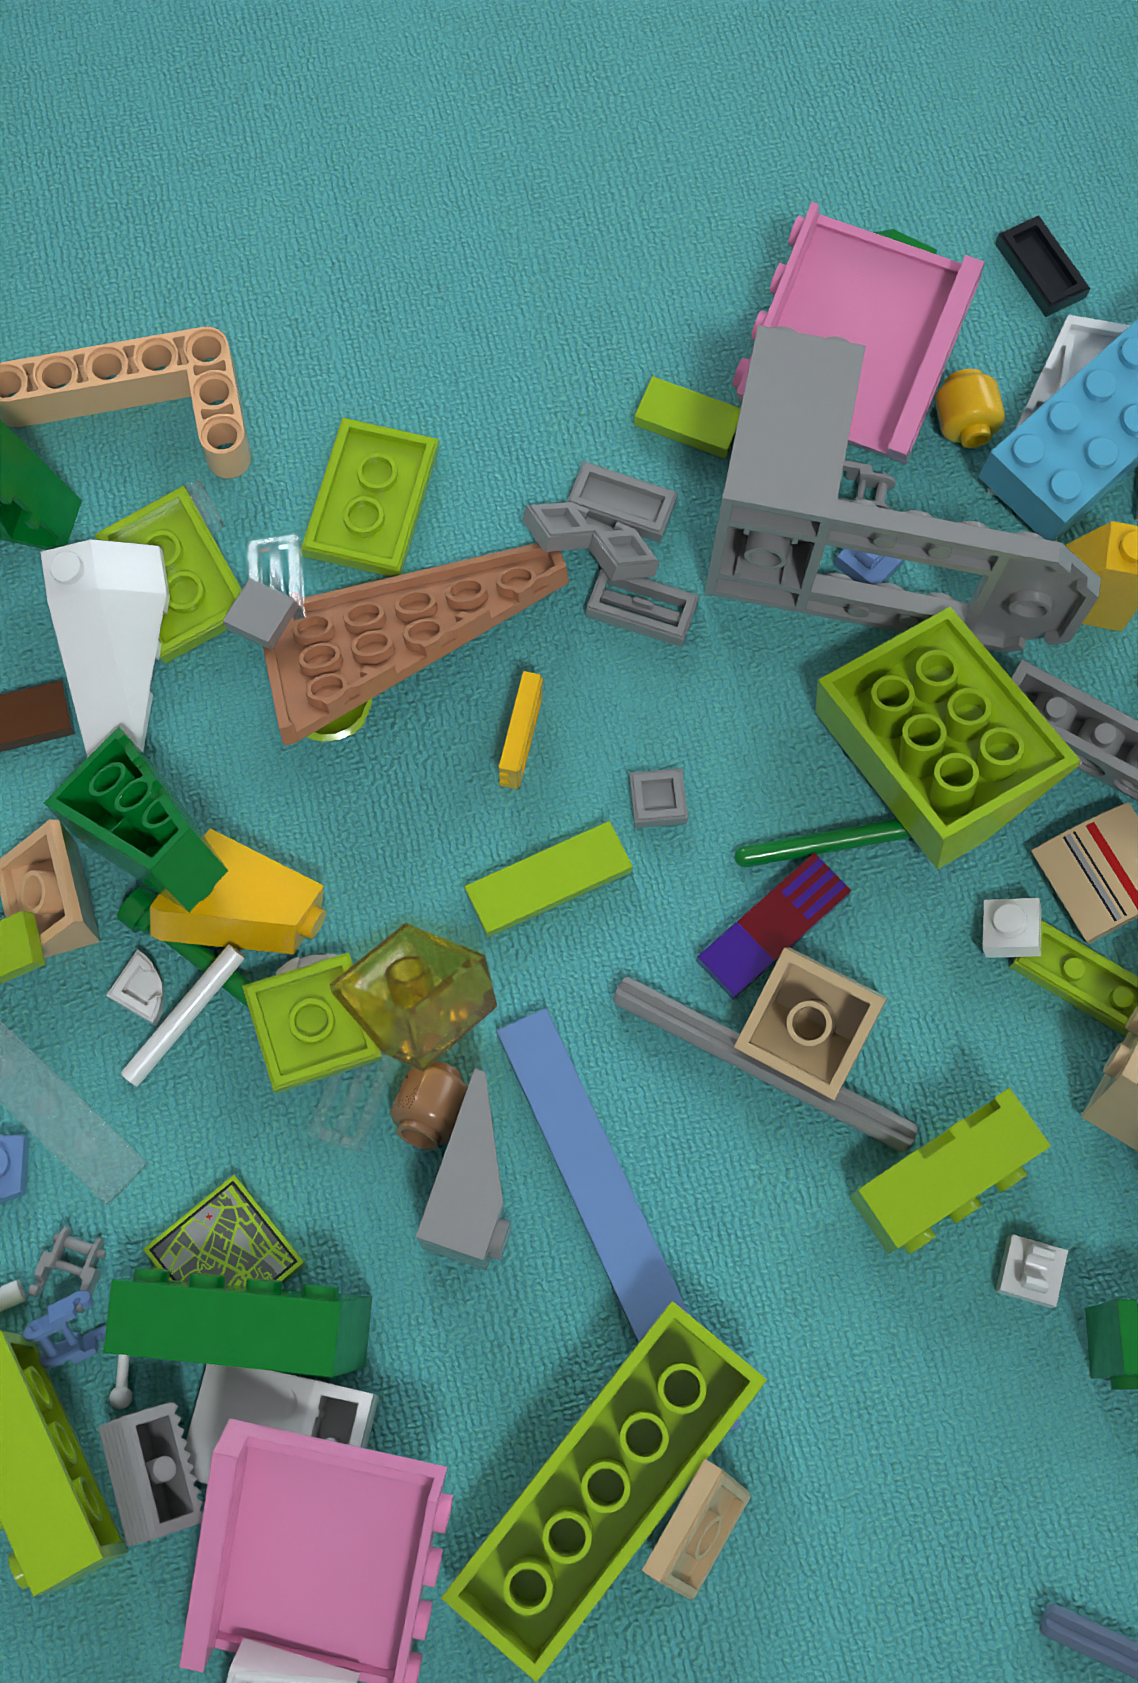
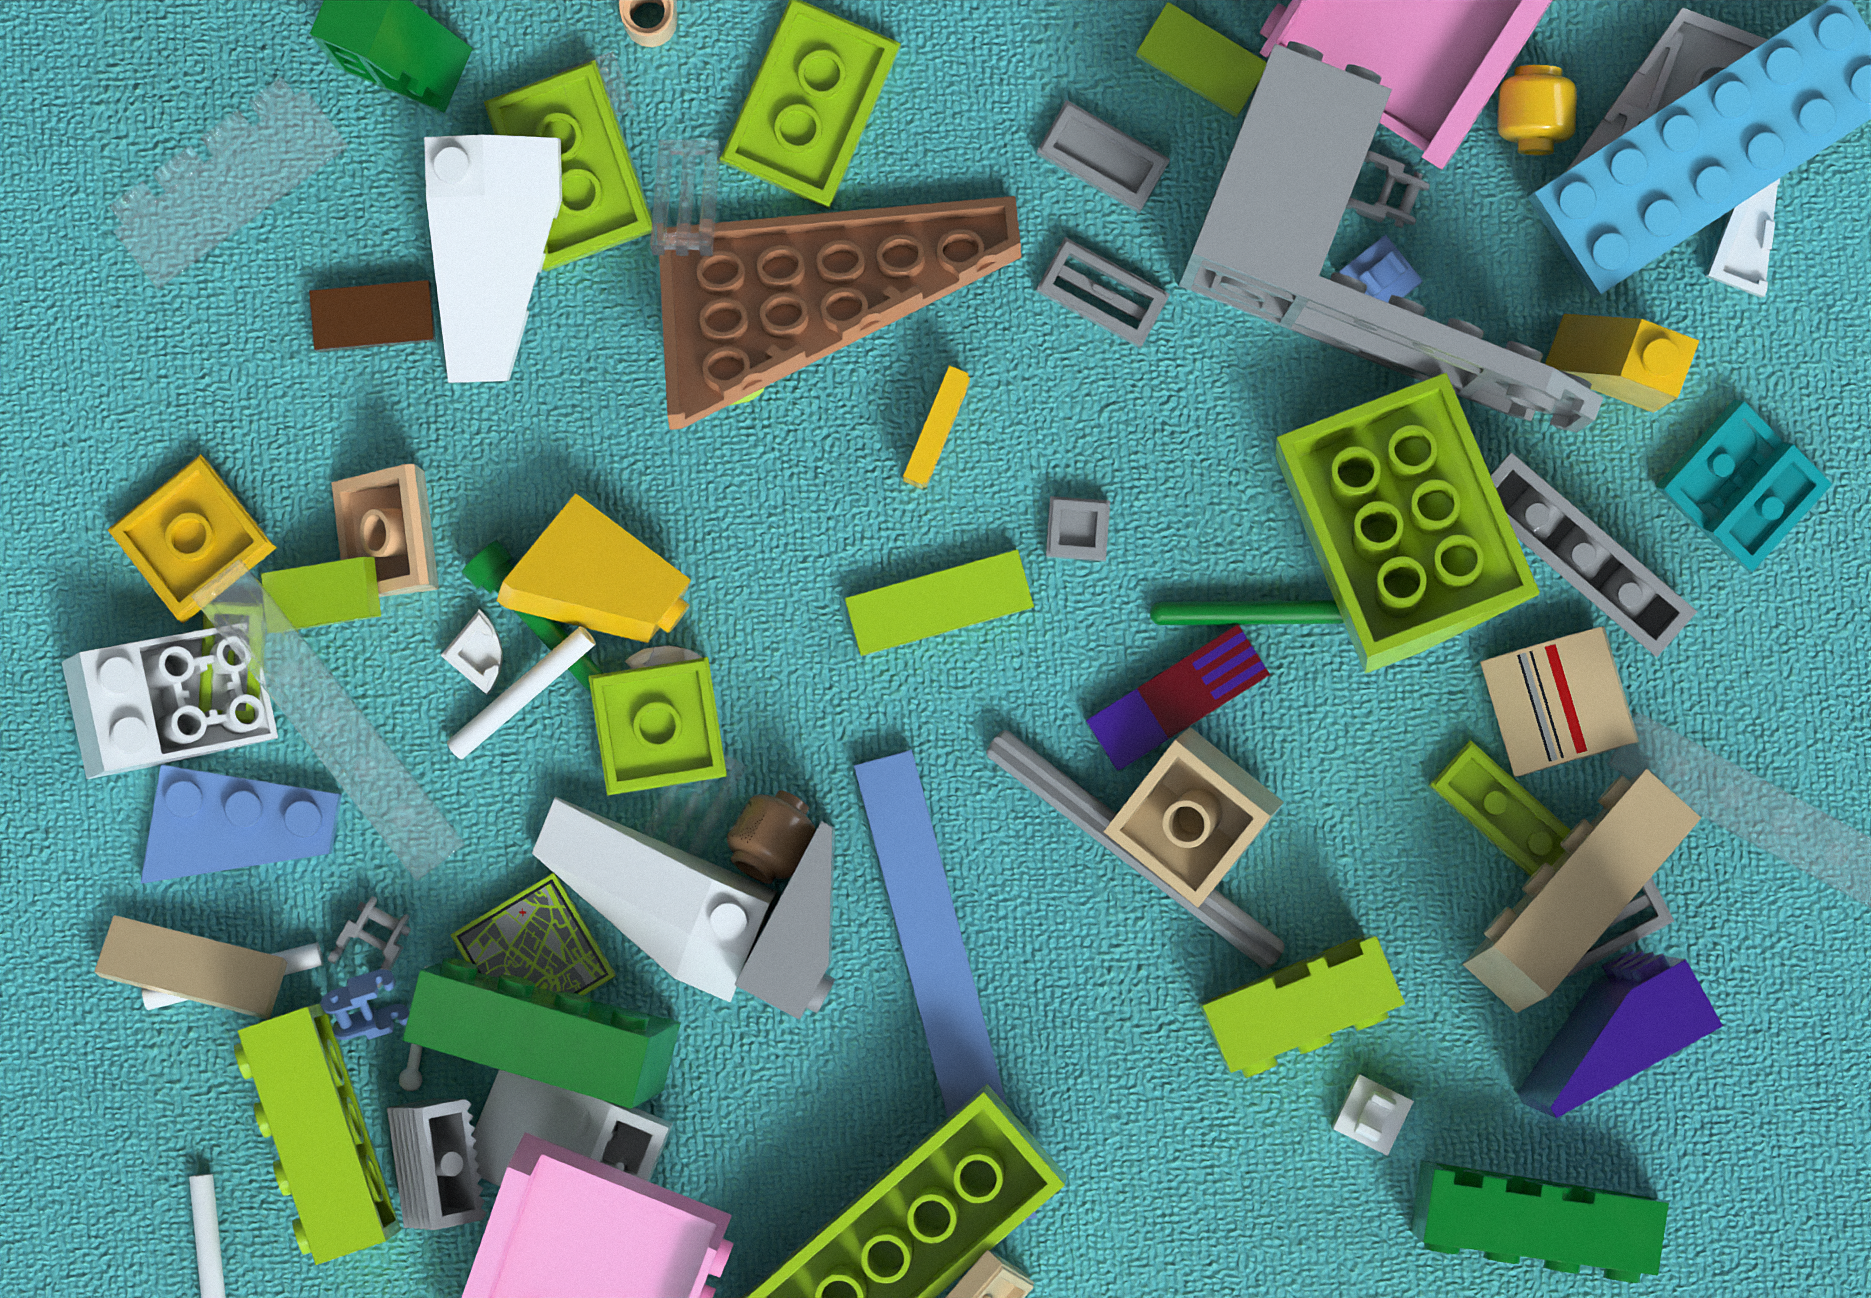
camera: 15 degrees right, 15 degrees up
green wedge [44,726,229,912] -> none
light grey tile [223,578,298,650] -> none
clear yellow slope [329,923,498,1072] -> none
light grey tile [522,502,660,581] -> none
white plate [983,898,1042,958] -> none
none -> white wedge [532,797,777,1002]

